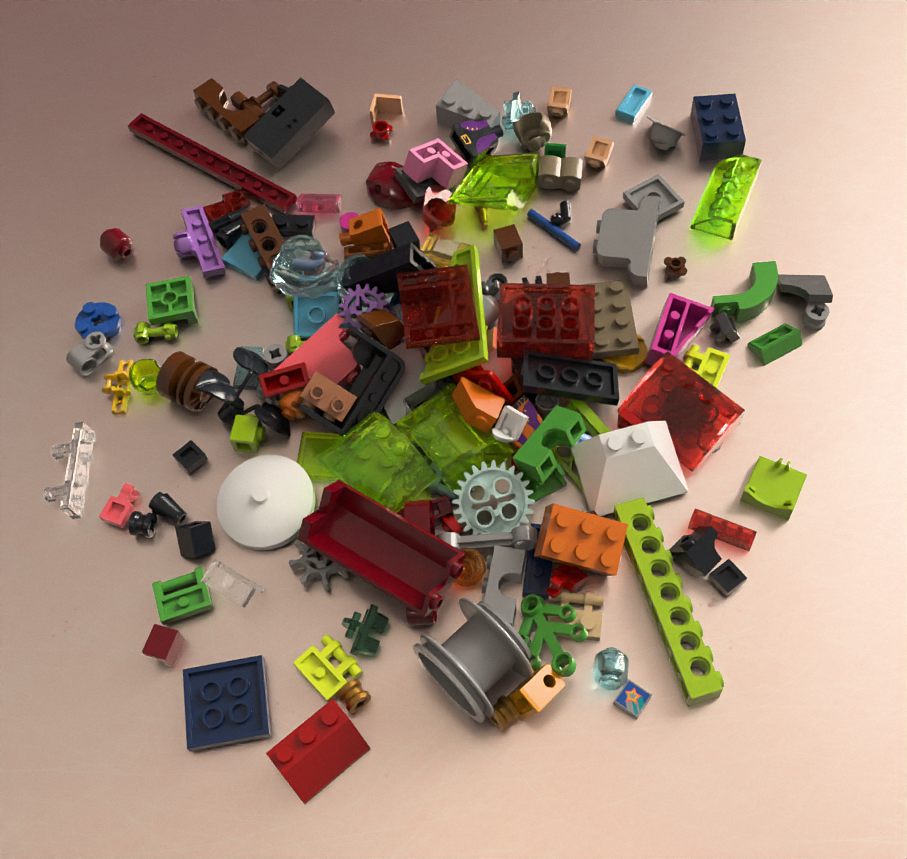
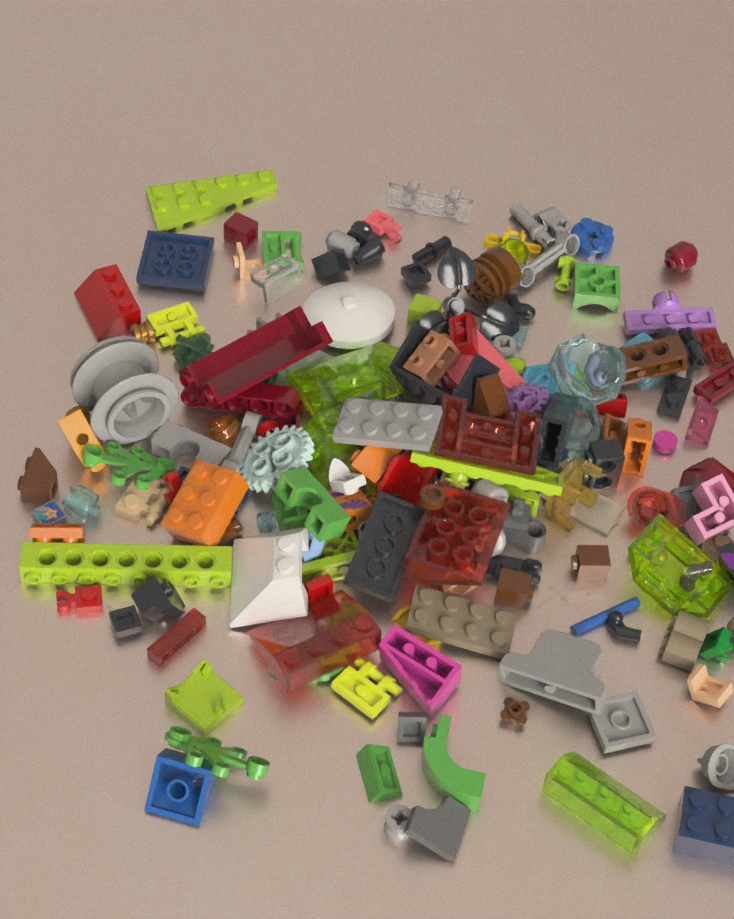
camera: 95 degrees right, 10 degrees down
none -> reddish brown slope [17,447,59,505]
none -> orange bracket [29,523,85,543]
none -> red plate [56,584,103,614]
none -> blue slope [144,748,216,826]
none -> lime wing [145,169,277,232]
none -> bright green plant [164,726,270,780]
none -> light nougat bracket [232,242,267,280]
none -> clear light blue plate [257,509,276,533]
none -> light grey brick [325,230,360,259]
none -> light grey plate [332,398,443,452]
none -> black axle [412,236,452,263]
none -> reddish brown tile [419,484,446,510]
none -> black arm [507,294,536,319]
none -> light grey pin [510,202,555,251]
none -> light grey piece [518,232,580,288]
none -> clear smoke arm [679,561,713,592]

